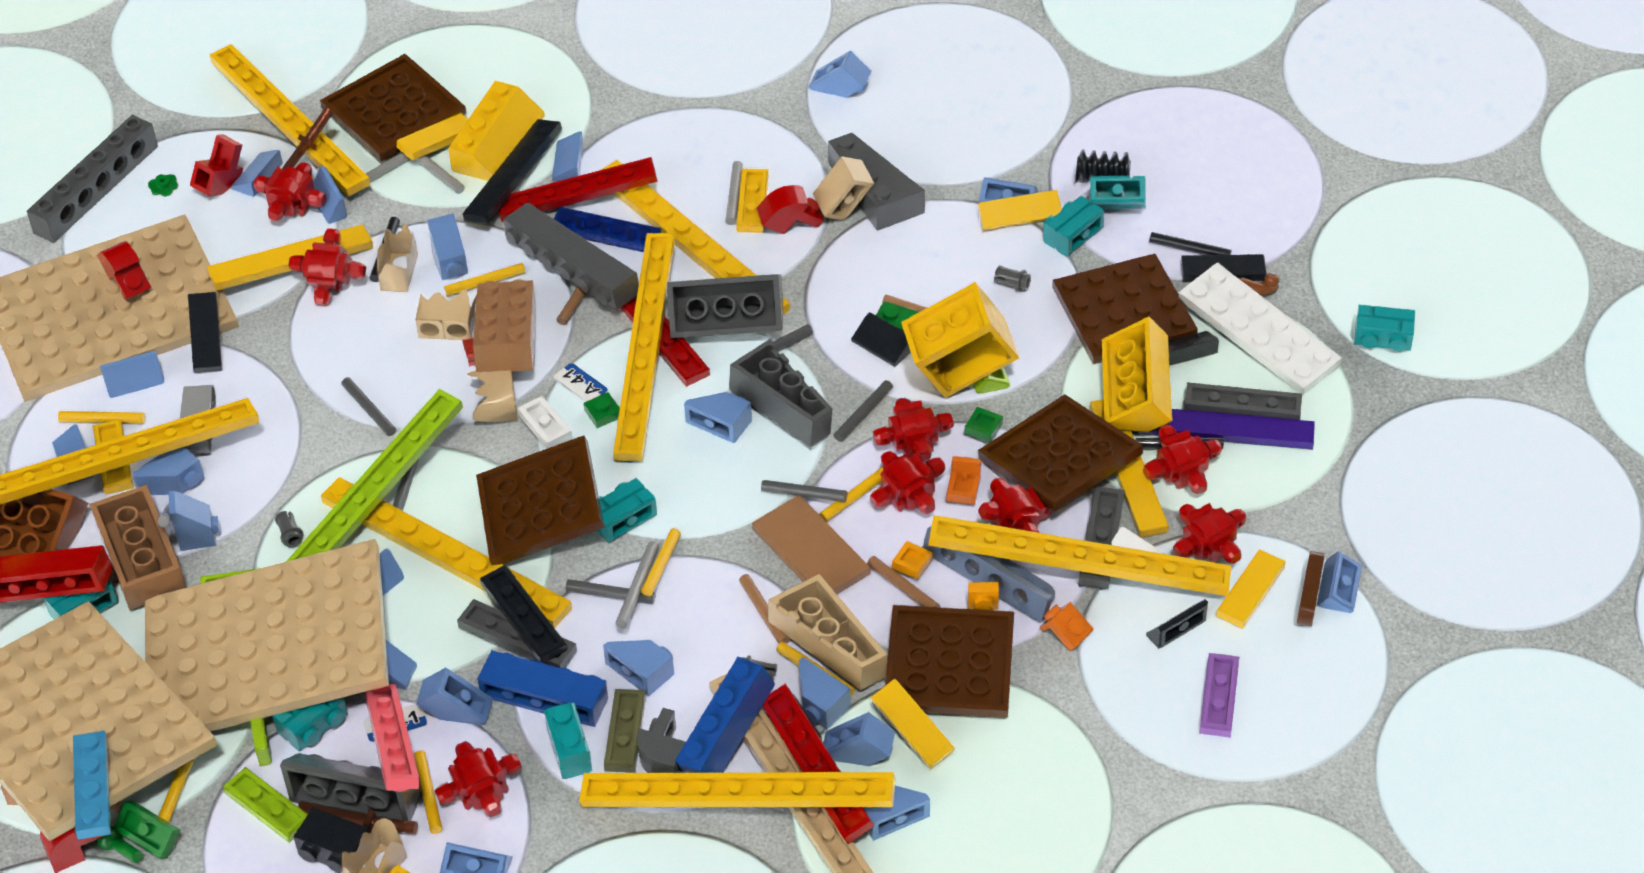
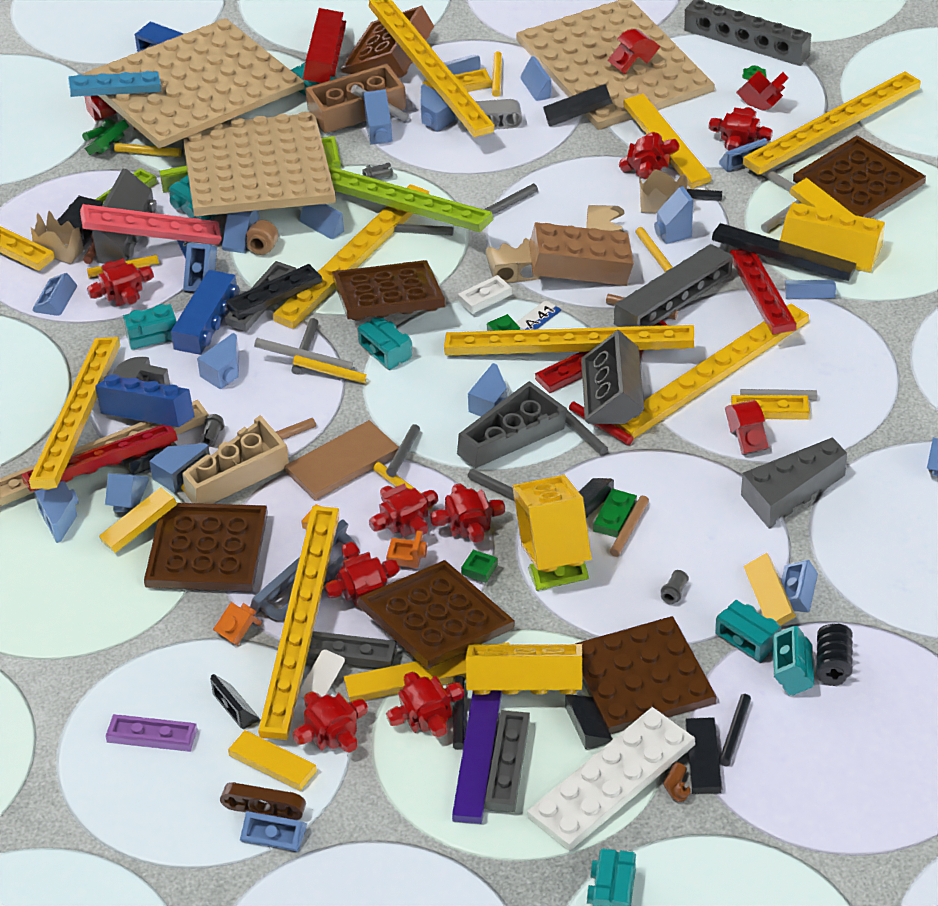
camera: 90 degrees right, 5 degrees down
medium blue slope [231,150,283,197] -> none
copper sword [282,107,334,170] -> none
clear blue plate [554,207,662,252] -> none
olive tile [604,689,646,773] -> none
tan brick [812,156,874,220] -> none
medium nougat bar [867,556,940,607] -> none
light orange plate [968,582,999,610] -> none
none -> medium nougat head [245,220,279,255]
none -> red bar [569,401,634,445]

